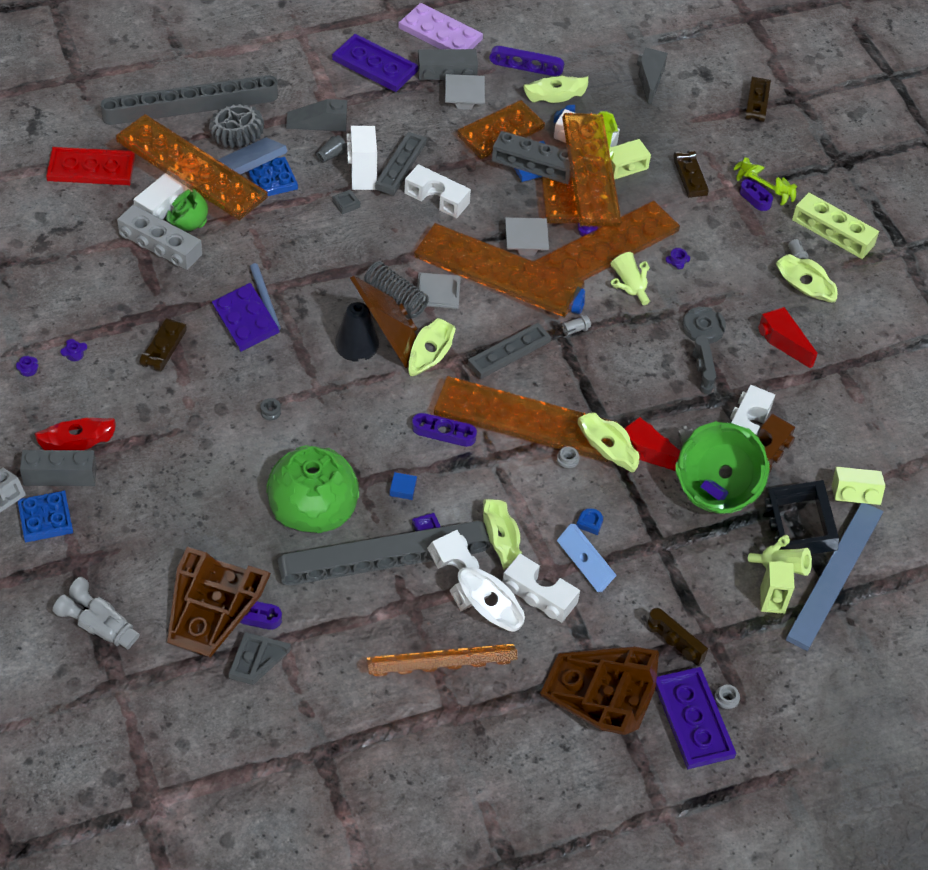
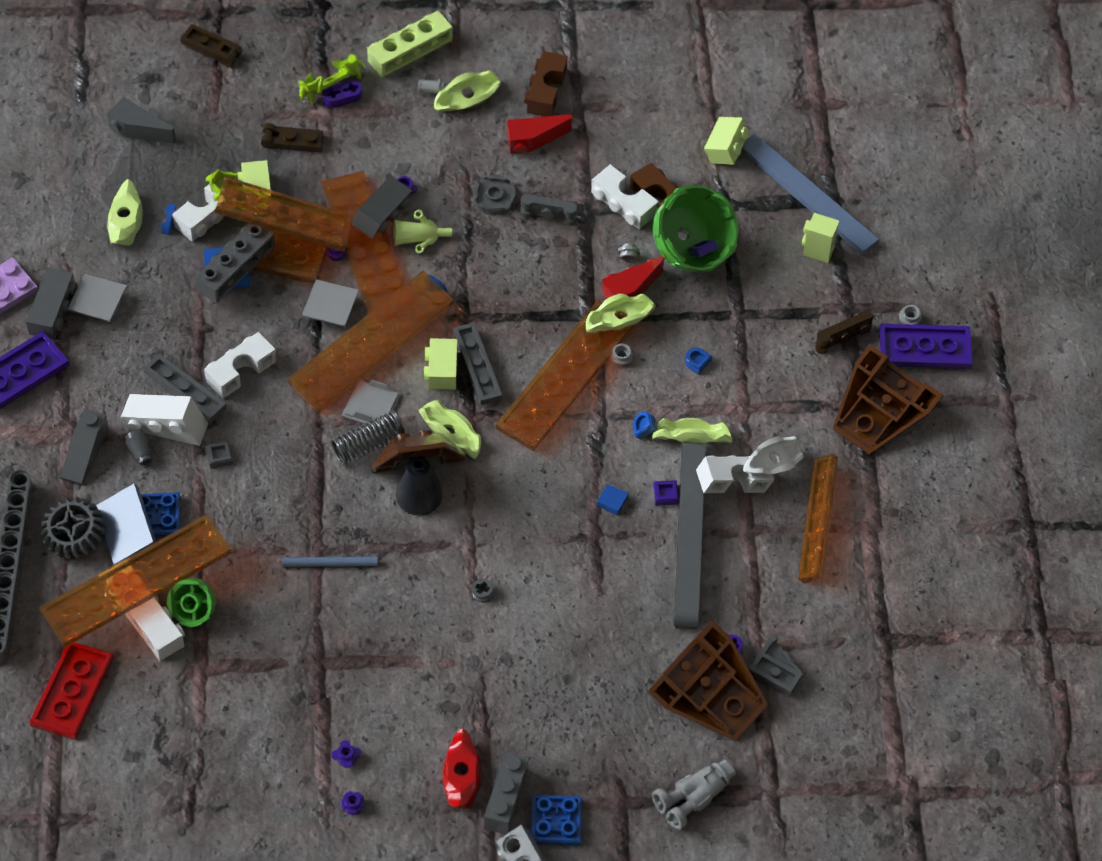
camera: 70 degrees left, 5 degrees up
light grey brick [117,204,202,270] -> none
dark brown plate [139,318,187,372] -> none
dark purple plate [212,283,280,352] -> none
bright green piece [266,445,359,533] -> none
dark purple beam [412,413,477,447] -> none
clear orange plate [457,100,545,159] -> none
dark purple beam [489,46,565,76] -> none
white arch [503,554,580,623] -> none
light blue tile [557,524,617,592] -> none
light grey pin [562,315,591,336] -> none
yellowish green piece [748,535,812,576] -> none
black window [764,480,839,554] -> none
none -> dark grey brick [351,175,412,239]
none -> yellowish green brick [424,338,457,390]
none -> reddish brown arch [524,51,568,117]
none -> blue tile [633,411,657,439]

